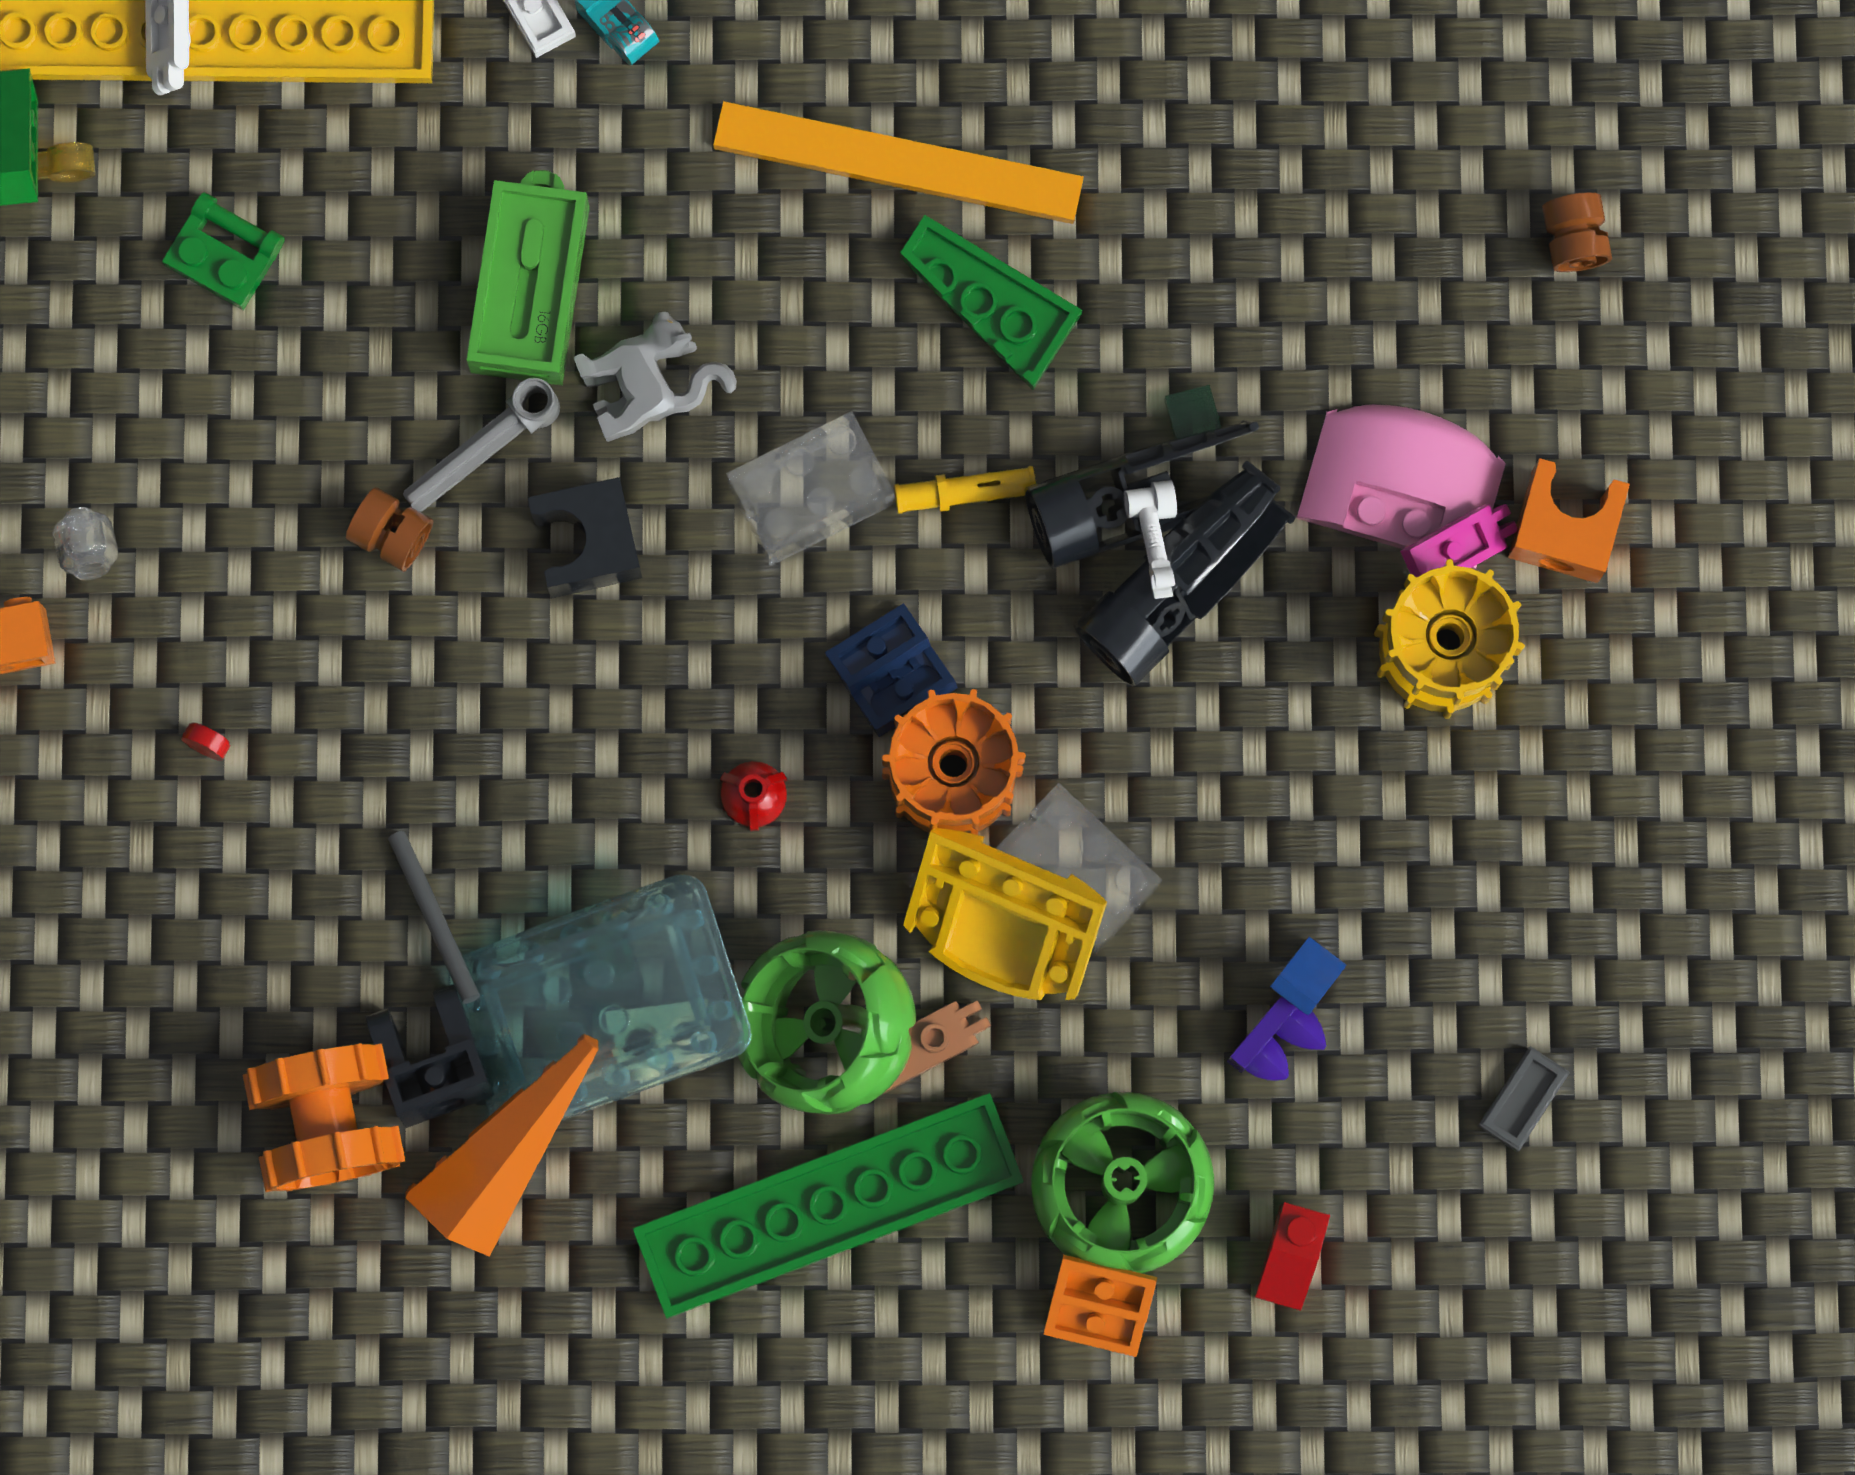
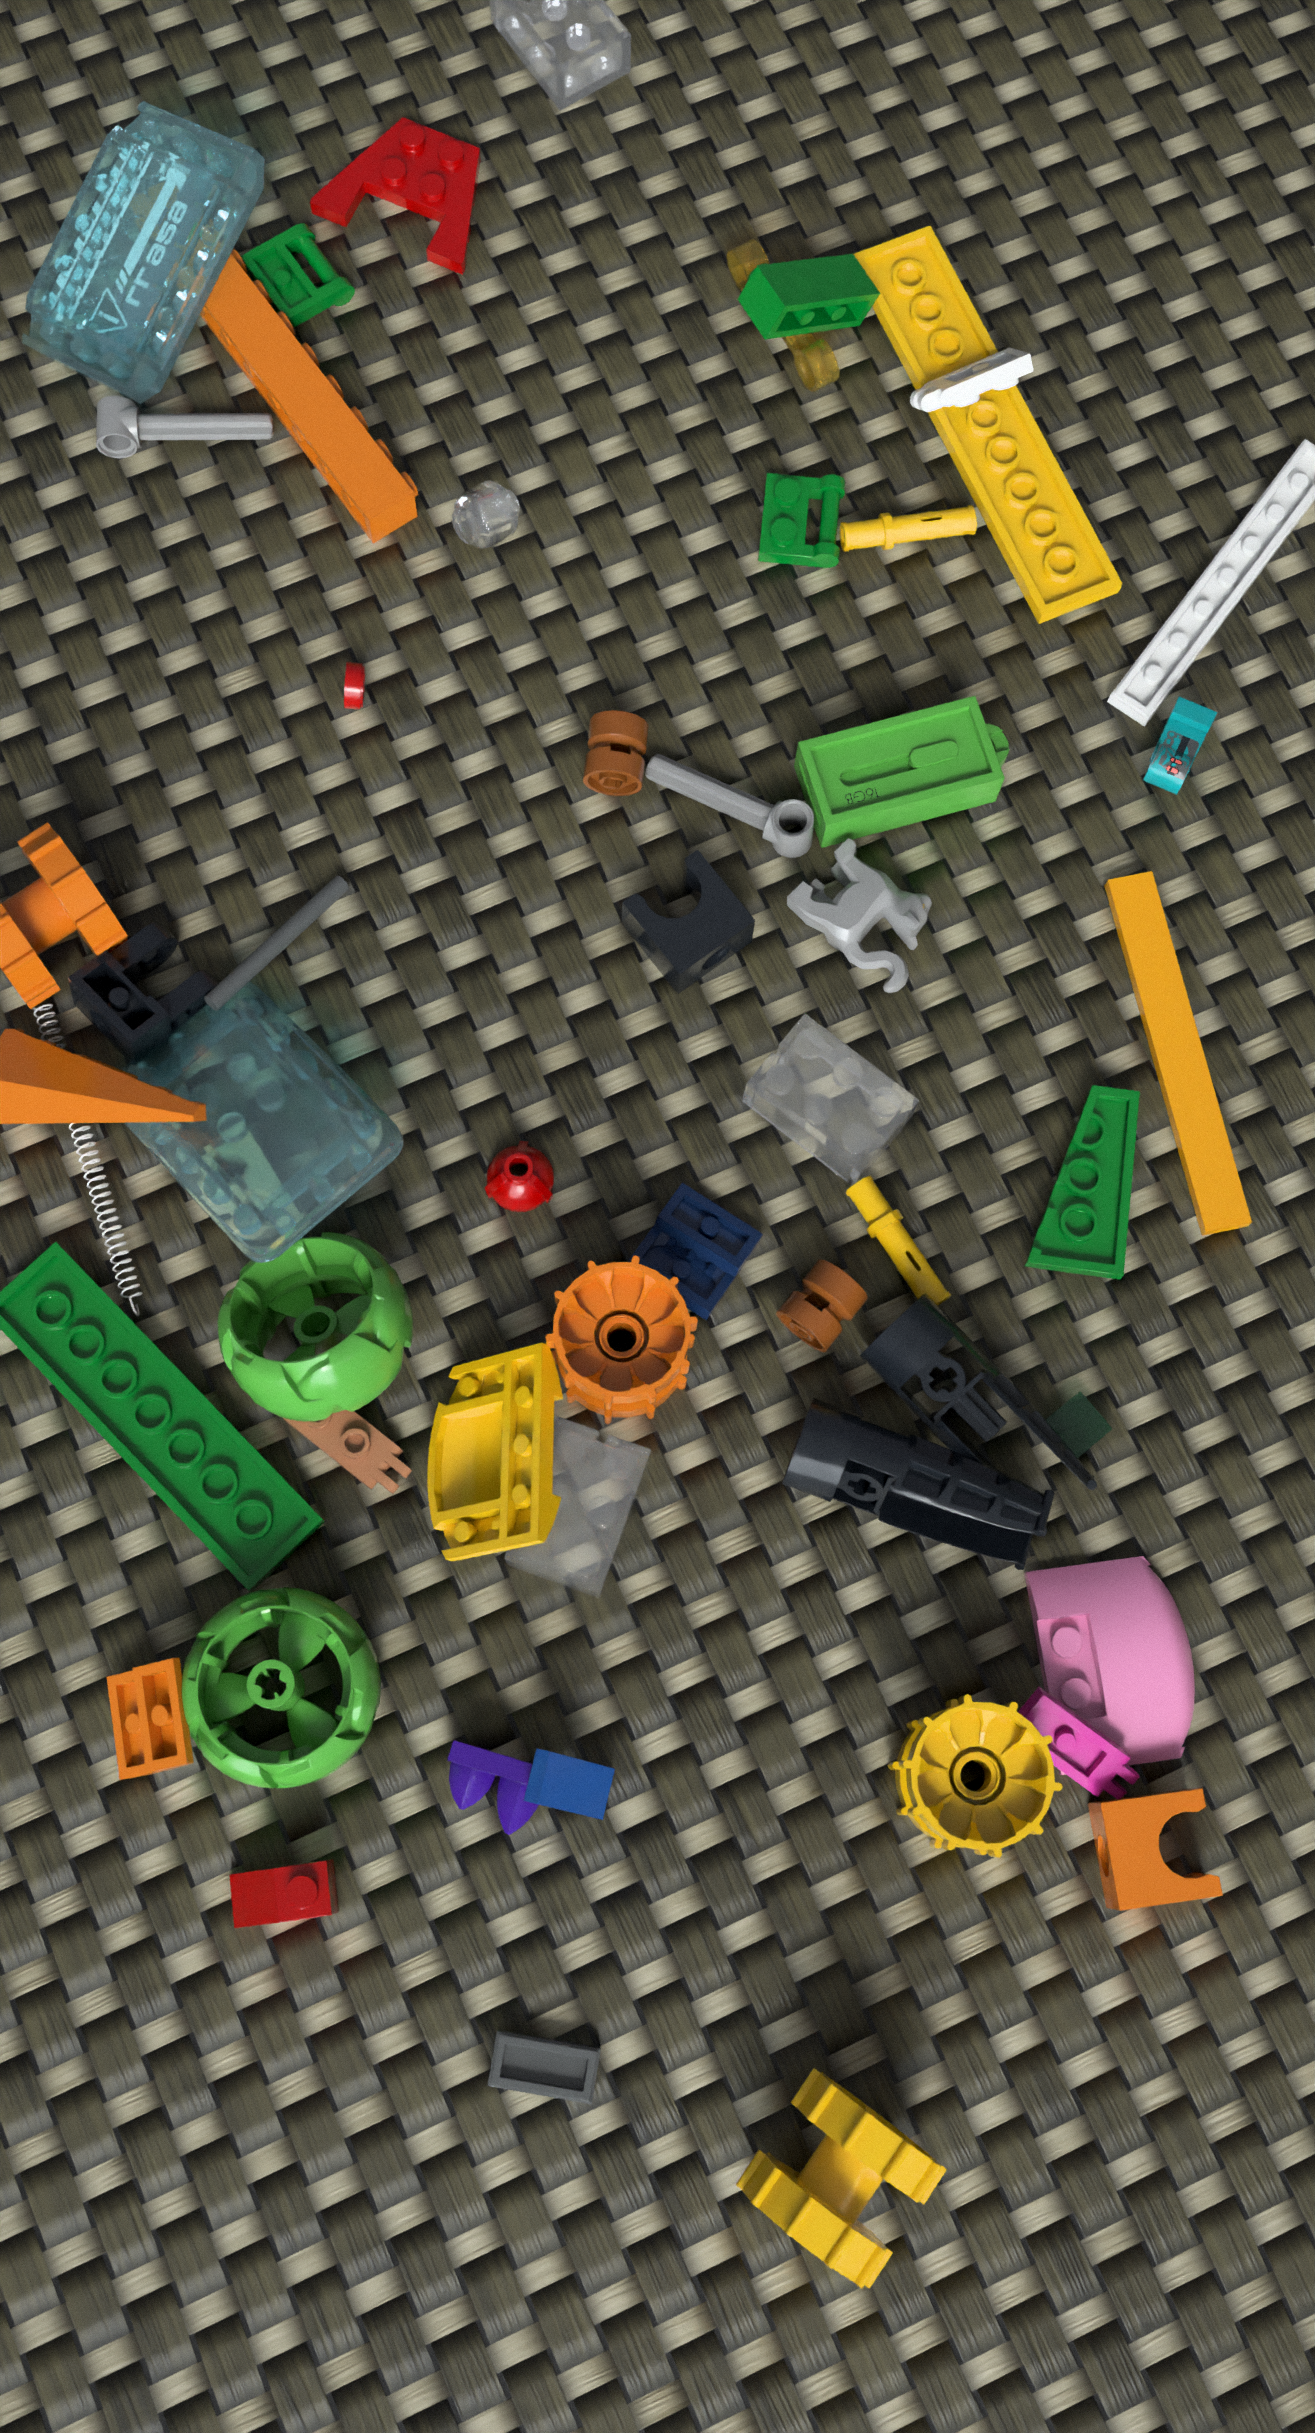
camera: 65 degrees right, 5 degrees down
white brick [1124,480,1177,599] -> none
none -> white piece [33,1004,143,1316]
none -> yellow piece [736,2068,947,2289]
none -> dark orange wheel [776,1259,868,1352]
none -> yellow pin [839,505,977,552]

